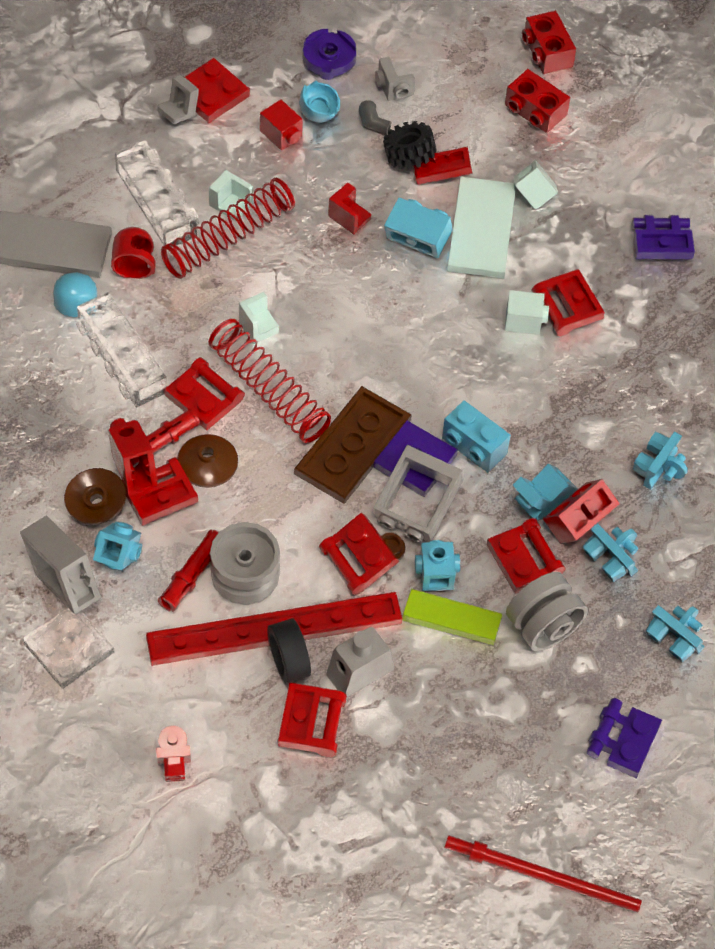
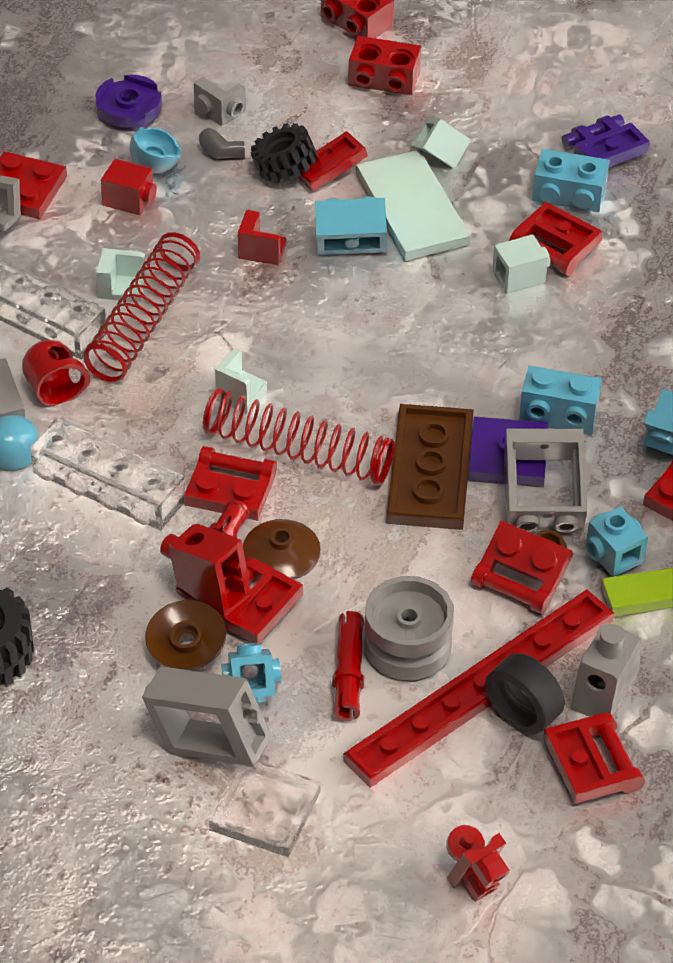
camera: 25 degrees left, 10 degrees down
none -> medium azure brick [532,148,610,212]

